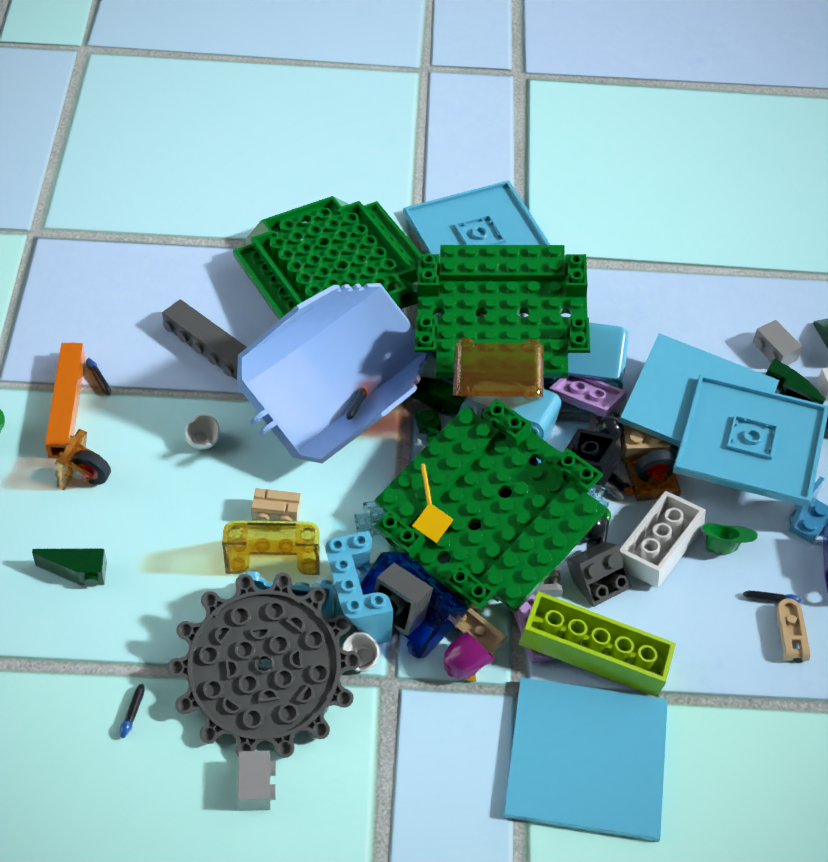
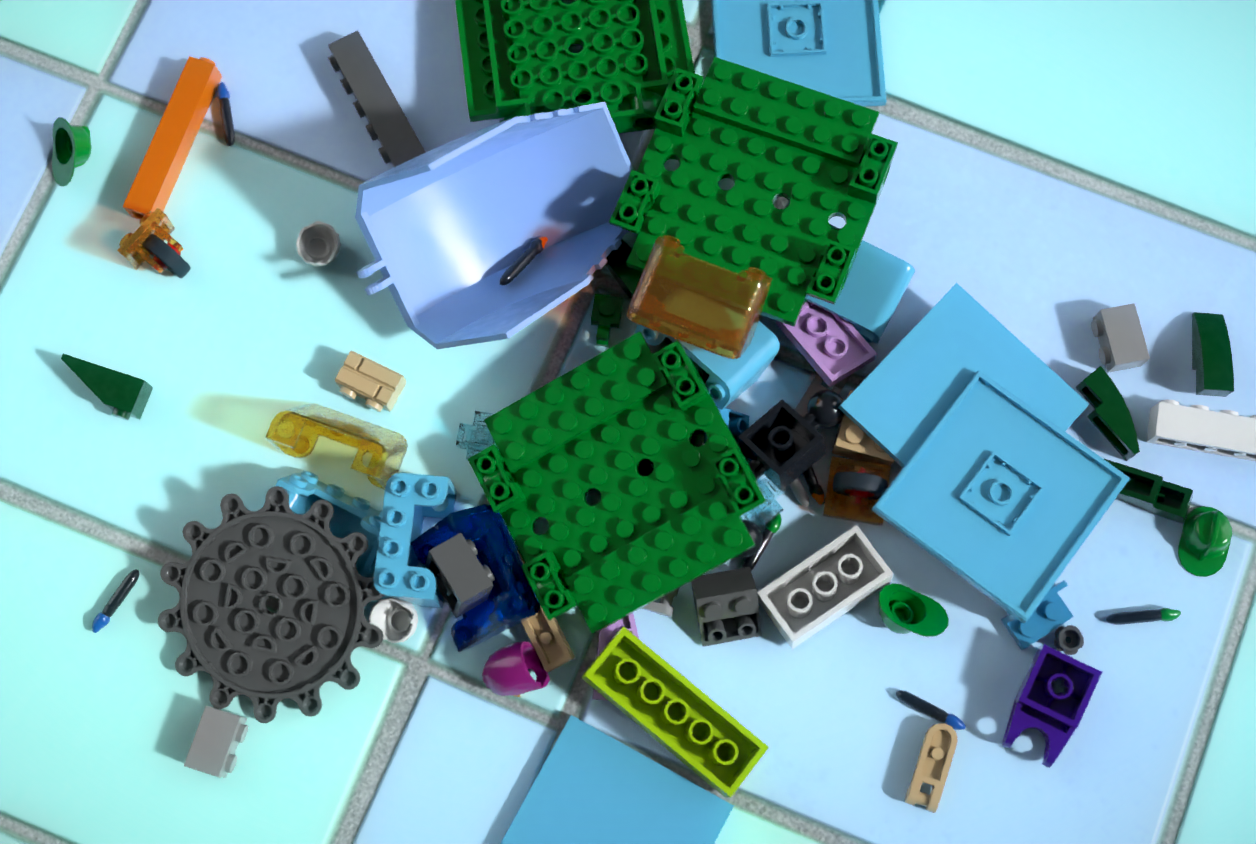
camera: 25 degrees right, 25 degrees up
yellow piece [412,464,454,543] -> none

